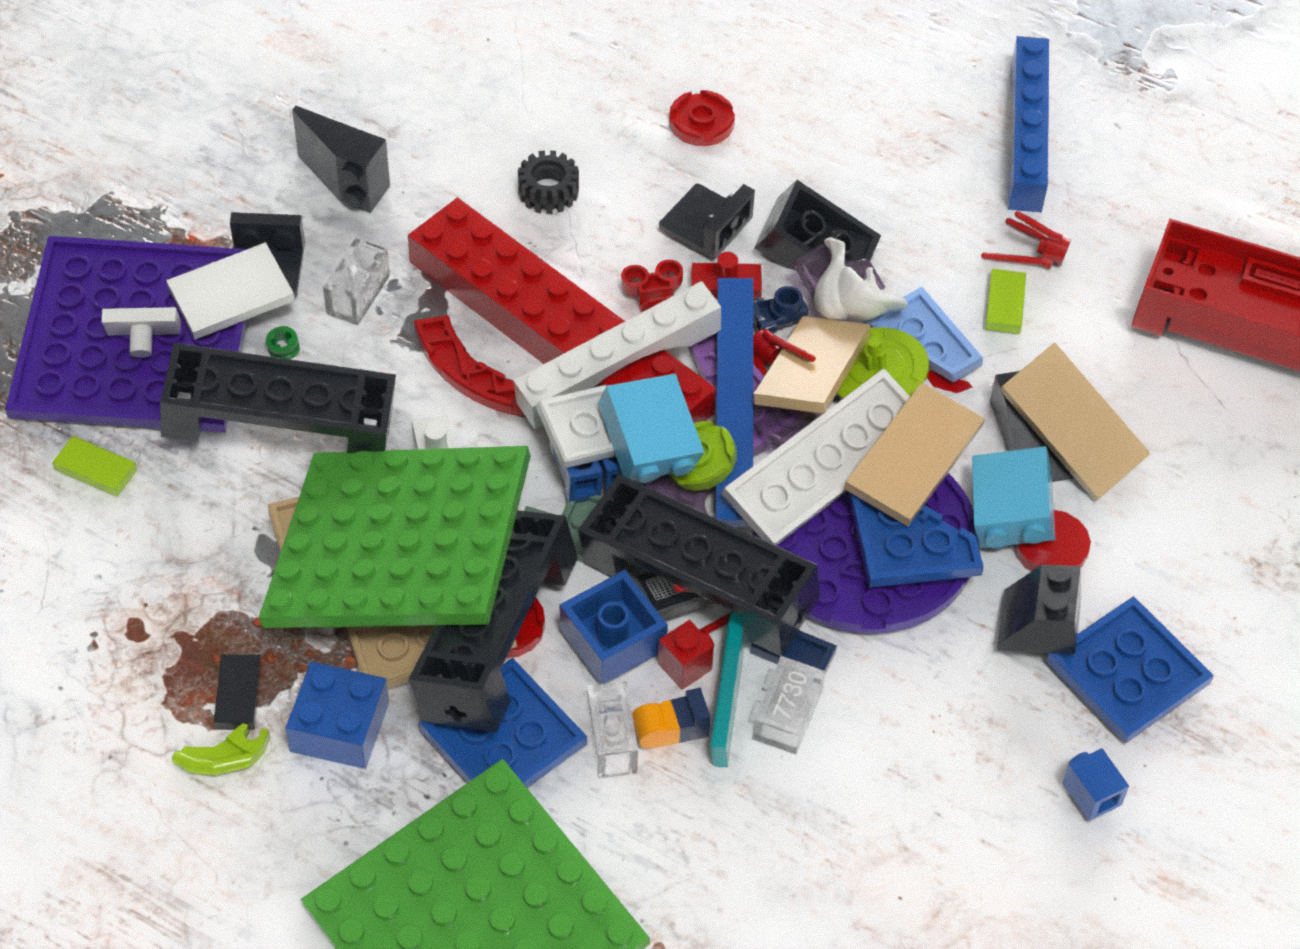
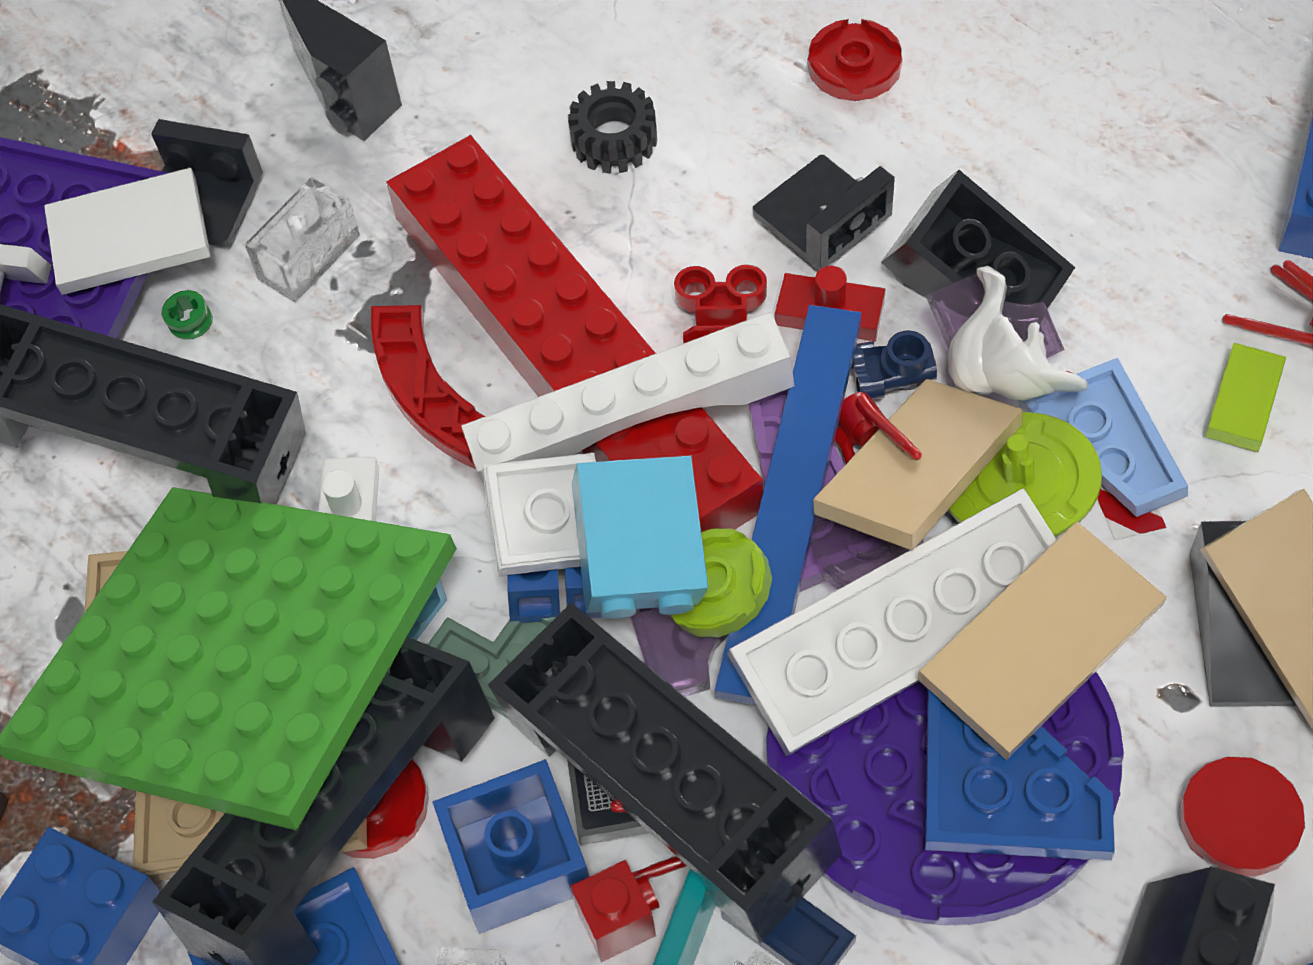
camera: 20 degrees right, 5 degrees up
medium azure brick [972,446,1056,549] -> none

